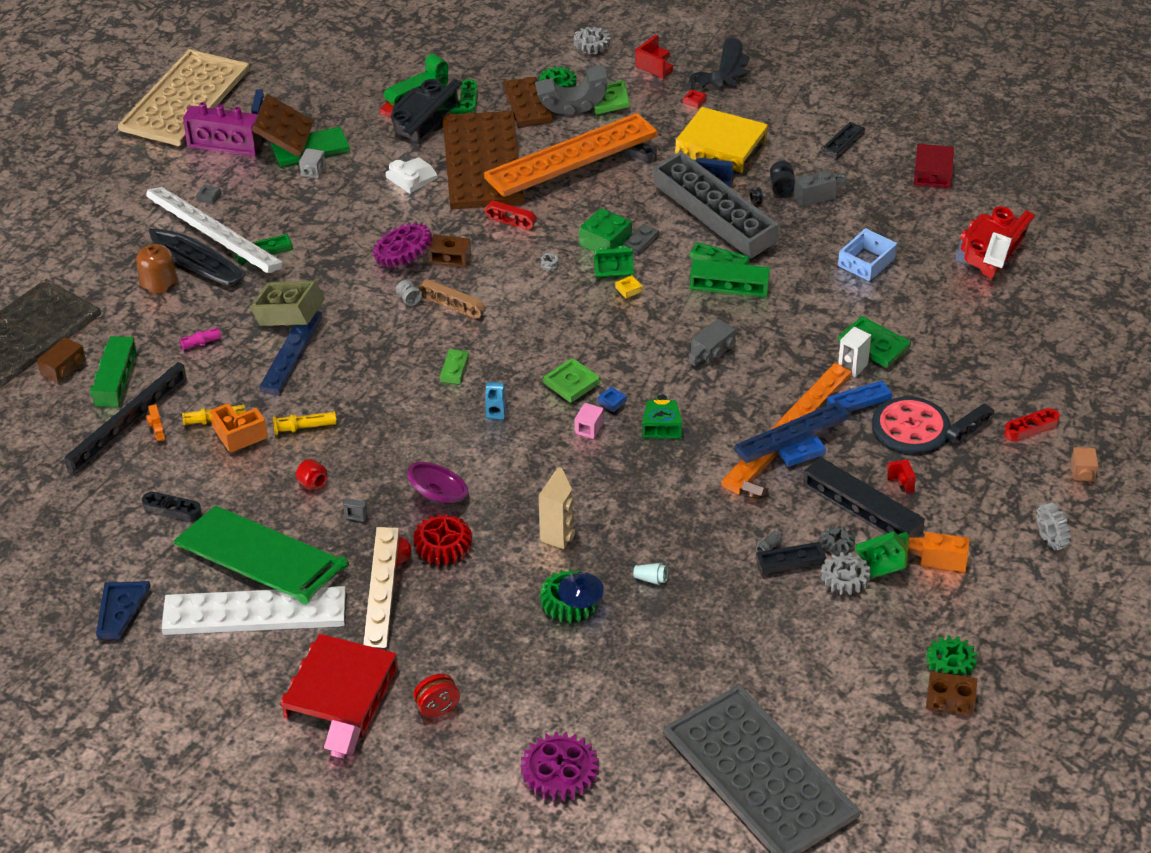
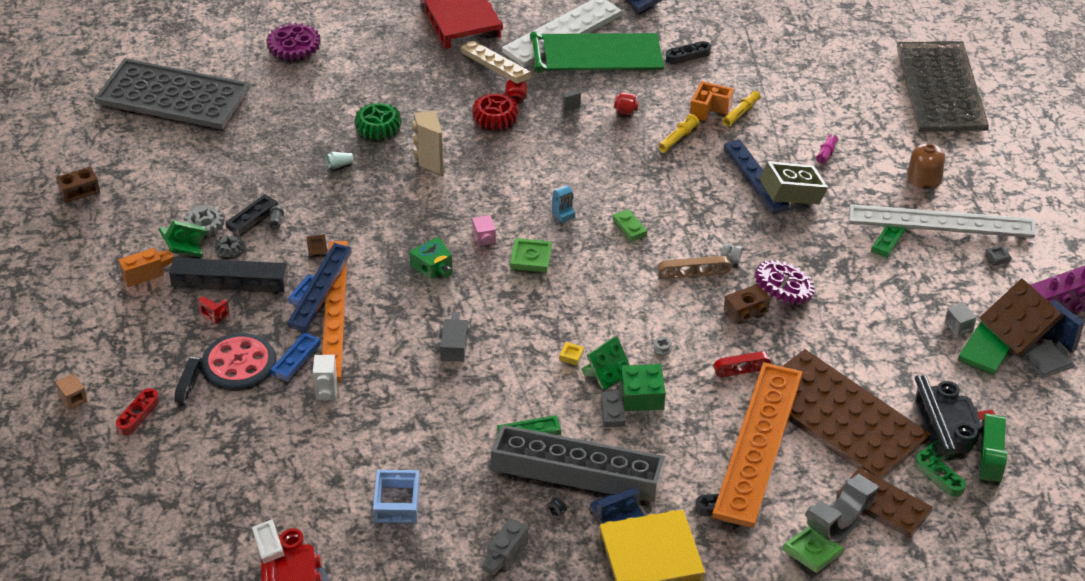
camera: 140 degrees right, 0 degrees up
reddish brown brick [37,337,86,383] -> none
black plate [64,362,187,475] -> none
green brick [90,336,137,407] -> none
orange plate [146,404,165,442] -> none
black piece [148,228,246,287] -> none
white slope [386,158,438,194] -> none
magenta dish [407,462,468,503] -> none
red head [413,674,460,717] -> none
green gear [539,66,577,88] -> none
clear blue dish [558,572,604,608] -> none
blue plate [598,387,627,412] -> none
green brick [690,259,770,297] -> none
black wheel [770,161,795,196] -> none
green plate [838,316,911,368] -> none
green gear [926,635,978,676] -> none
light grey gear [1036,502,1071,550] -> none

